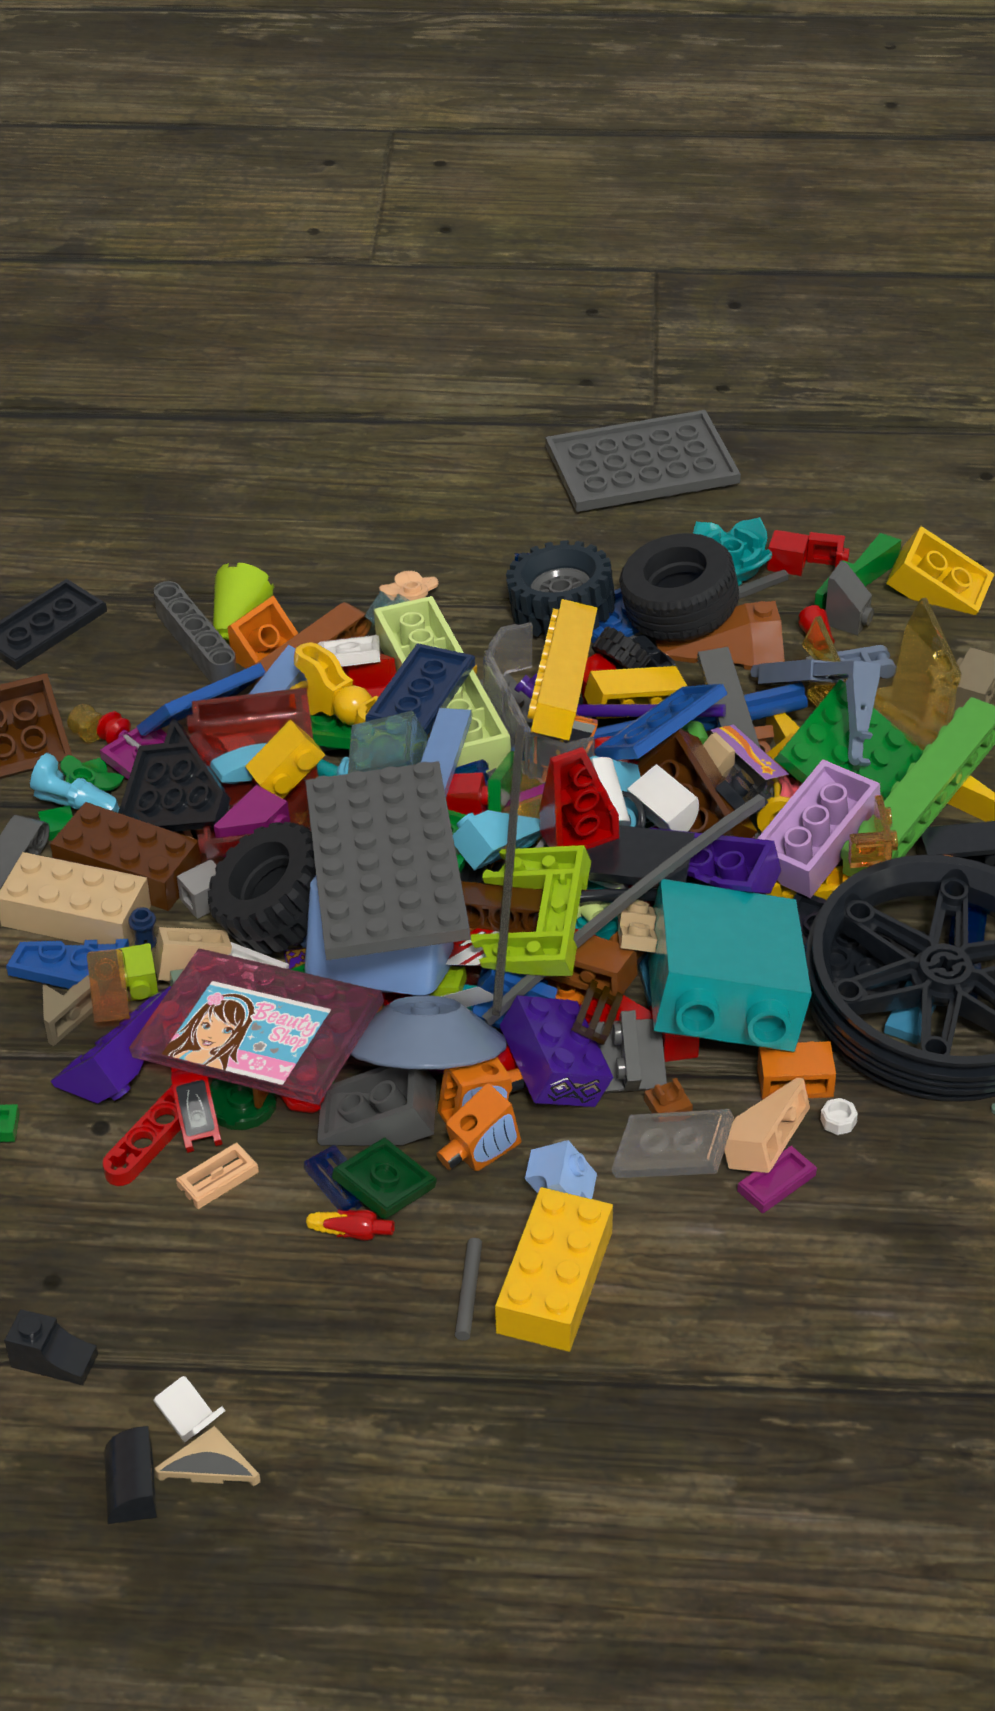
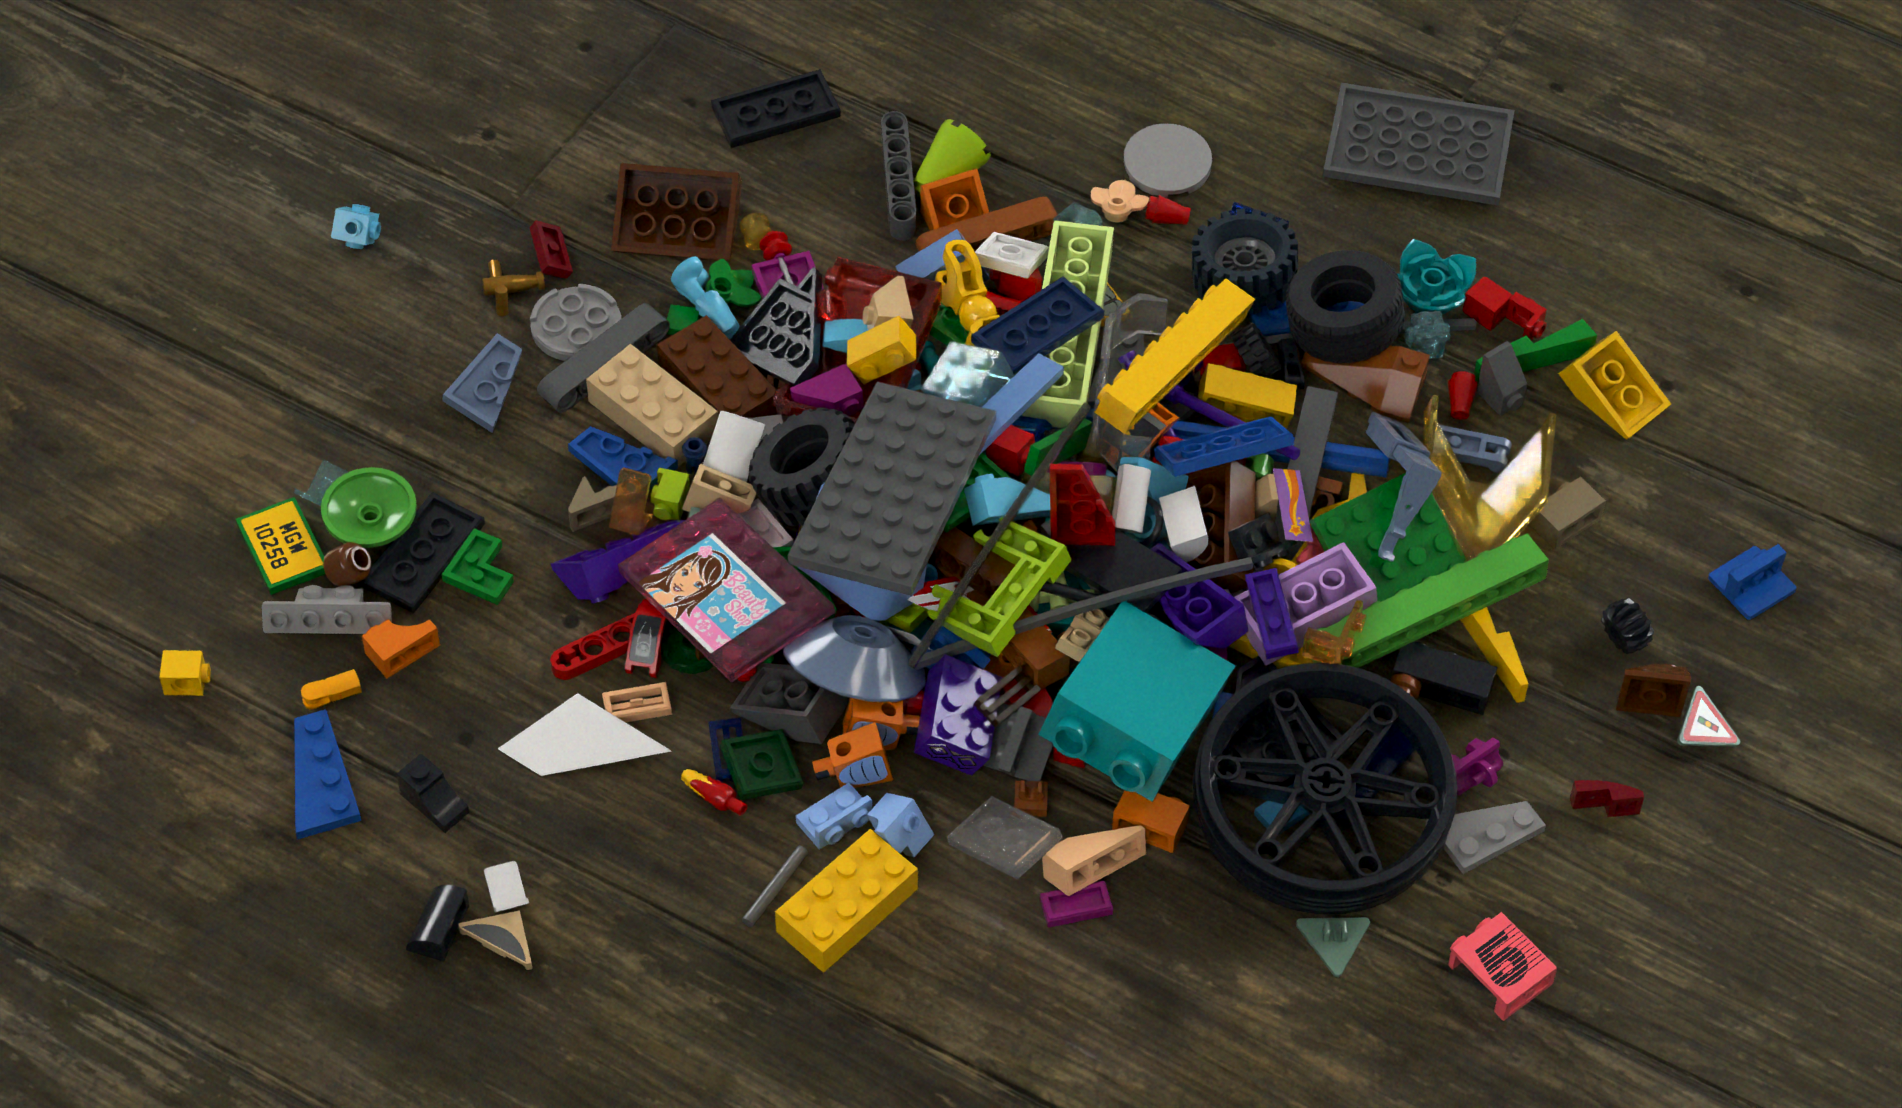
camera: 25 degrees right, 10 degrees up
blue tile [136,662,266,736] -> none
white tile [820,1098,858,1135] -> none
none -> white sticker [498,693,671,776]
none -> white brick [703,411,765,482]
none -> light blue bracket [796,782,872,850]
none -> tan slope [863,276,913,330]
none -> light grey tile [1123,124,1212,197]
none -> red cone [1145,194,1191,225]
none -> dark purple tile [1245,568,1299,659]
none -> clear light blue brick [1404,311,1450,359]

